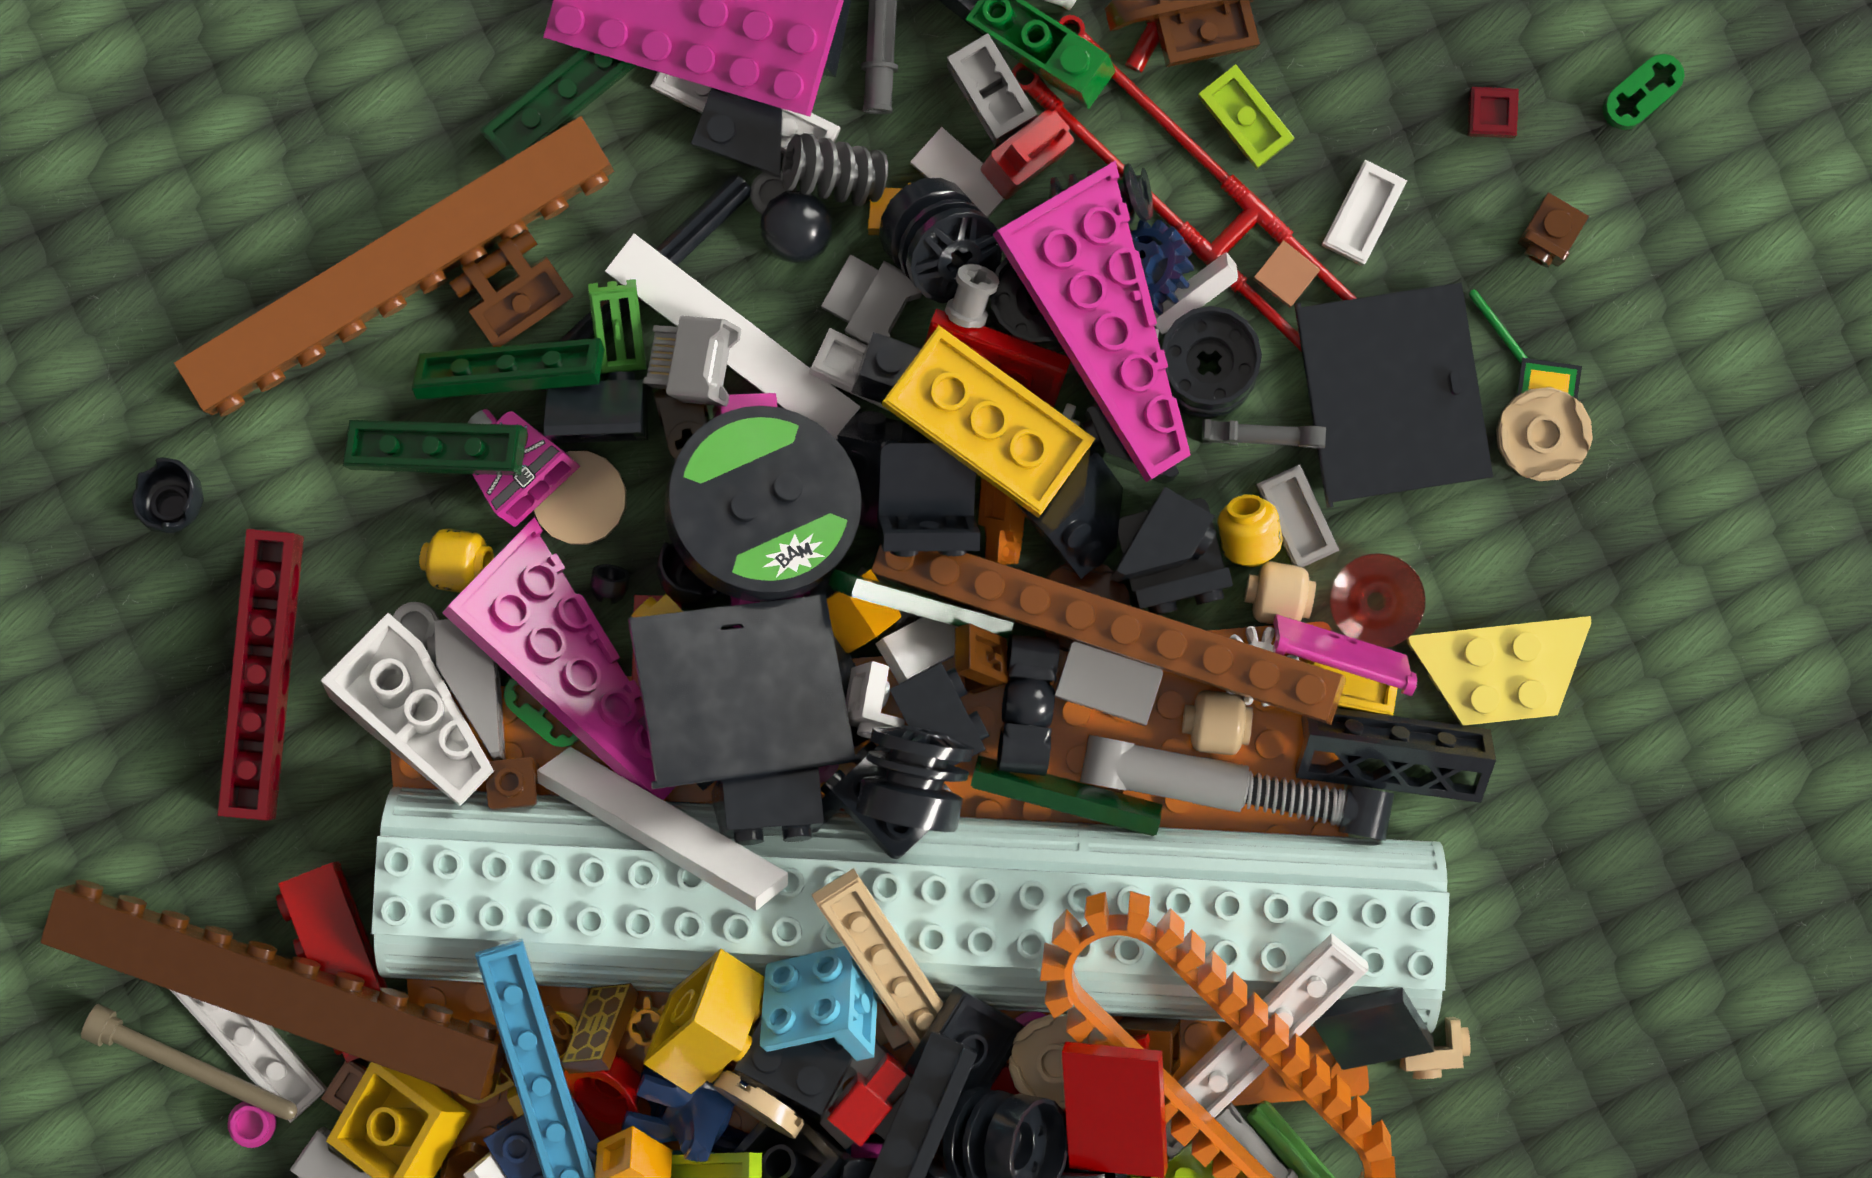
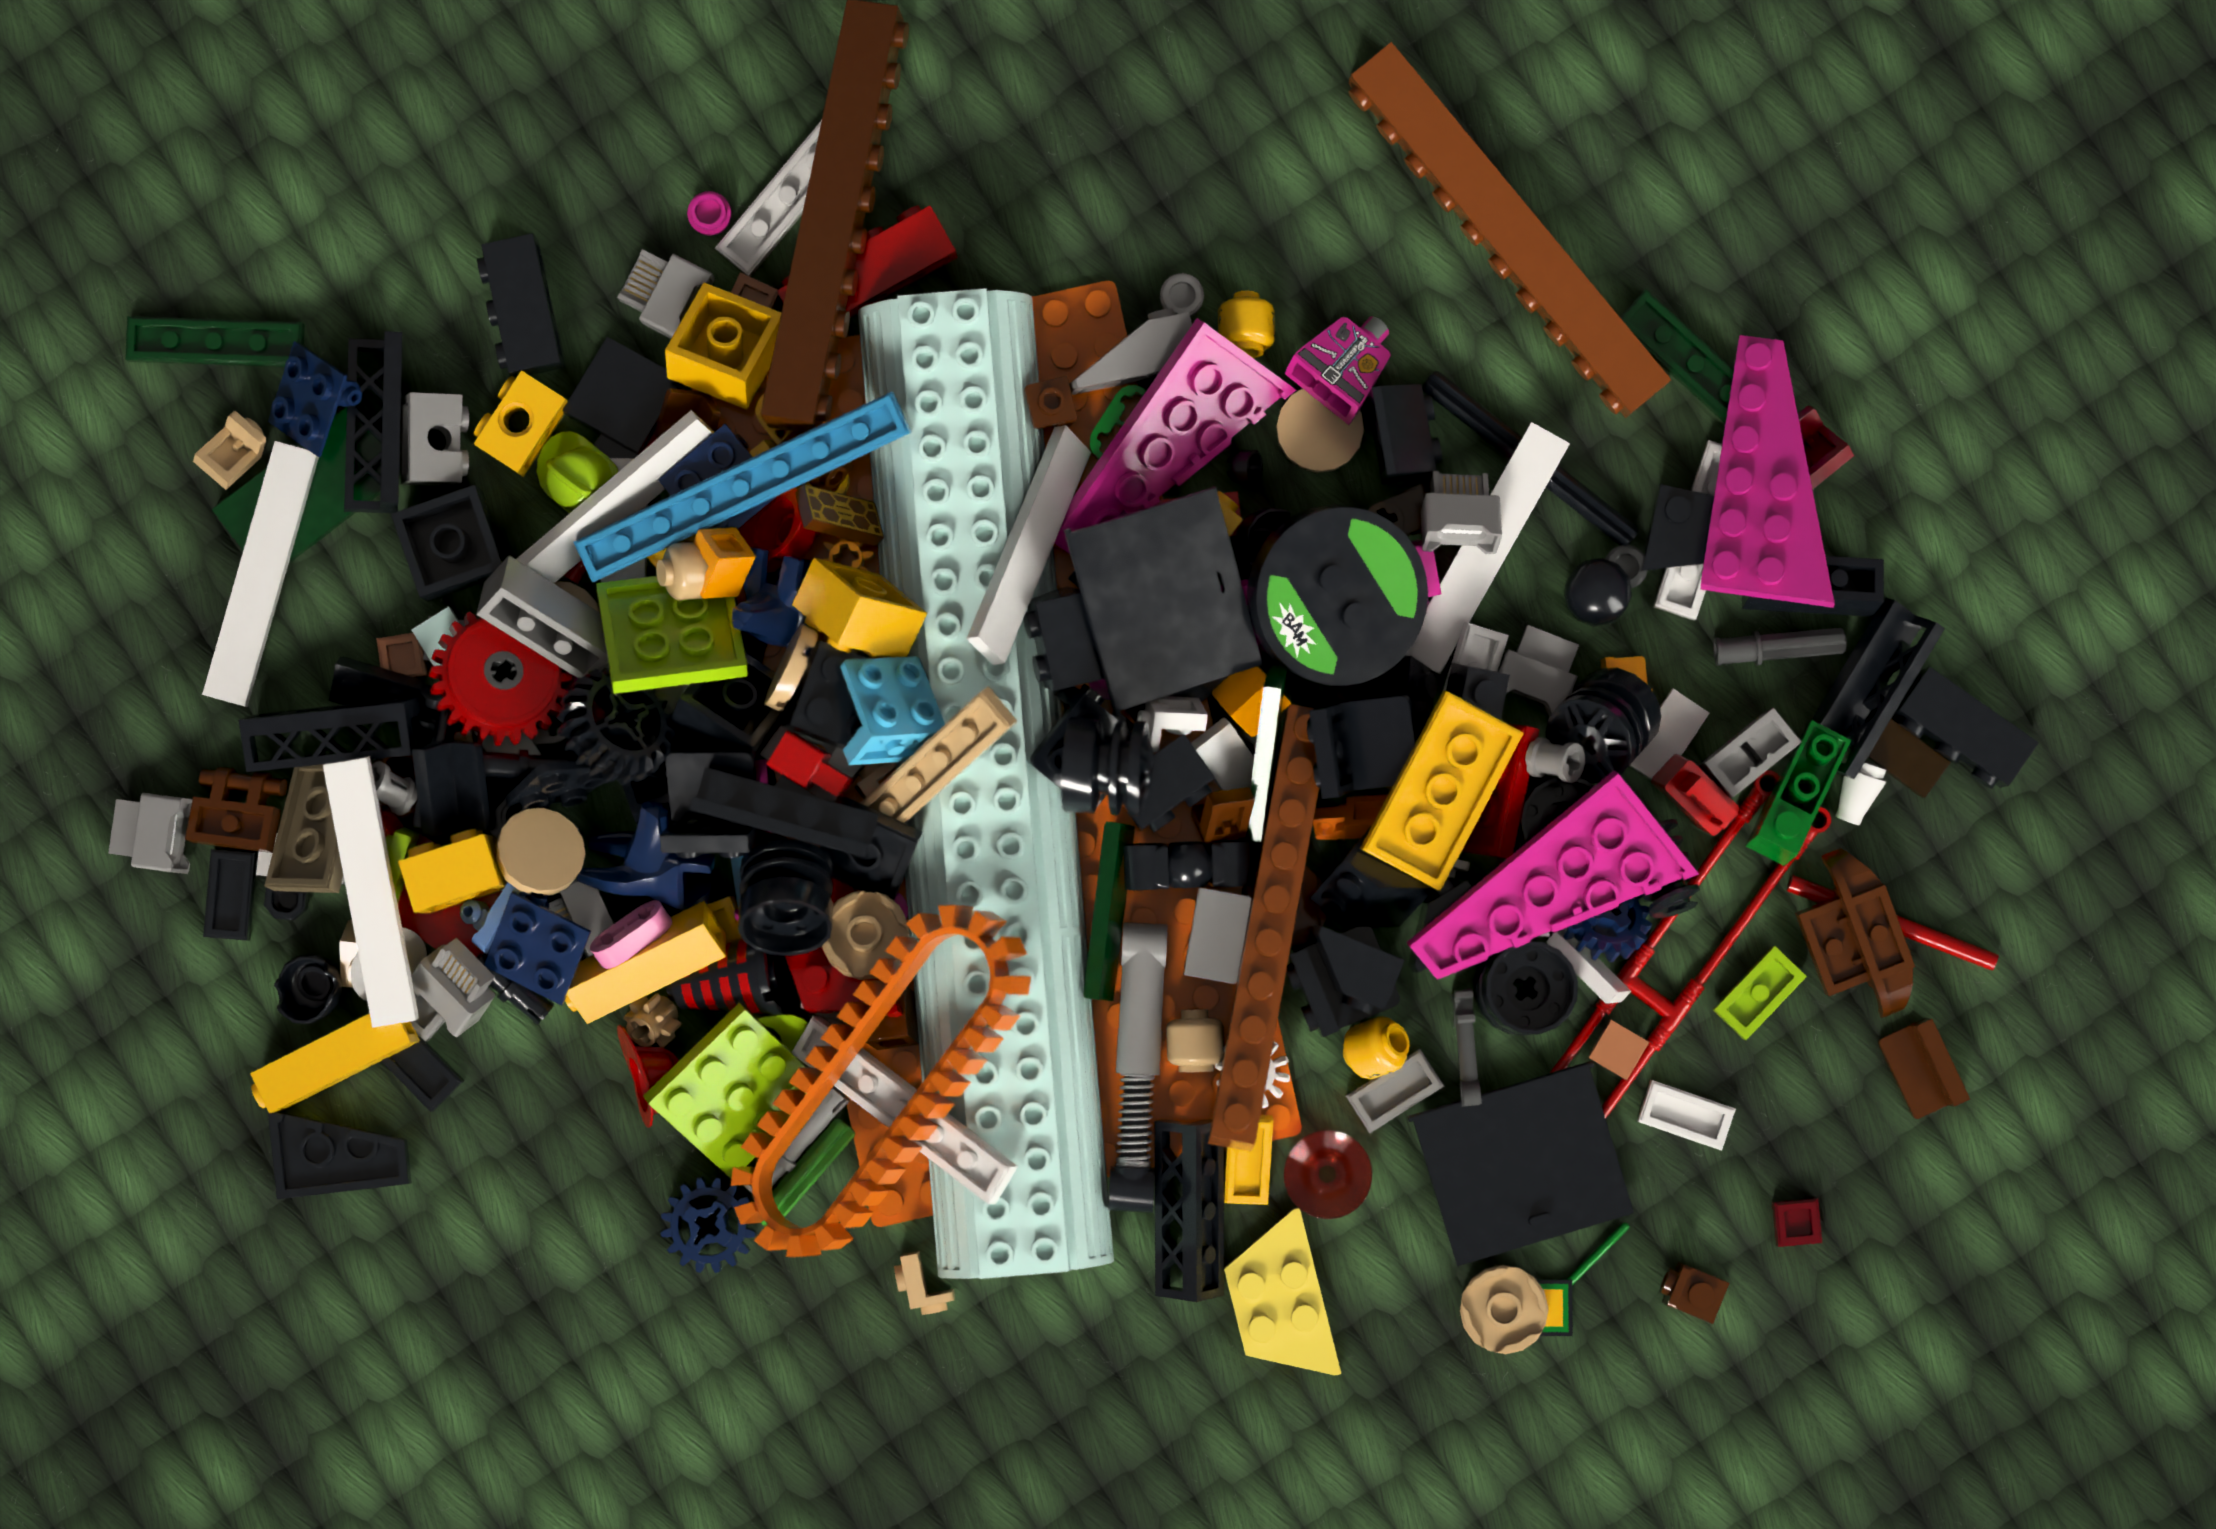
camera: 80 degrees right, 0 degrees up
dark tan piece [81,1004,298,1120] -> none
black hair [132,457,204,533] -> none
dark red brick [218,529,304,820] -> none
white wedge [321,613,494,806] -> none
dark green tile [343,420,528,476] -> none
dark green tile [412,338,605,400] -> none
reddish brown plate [449,229,574,347] -> none
bright green tile [588,279,647,374] -> none
dark grey piece [782,133,888,207] -> none
red tile [1062,1041,1168,1178] -> none
tan head [1244,561,1316,624] -> none
dark pink door [1273,614,1417,696] -> none
black tile [1313,987,1434,1070] -> none
green beam [1603,54,1685,130] -> none

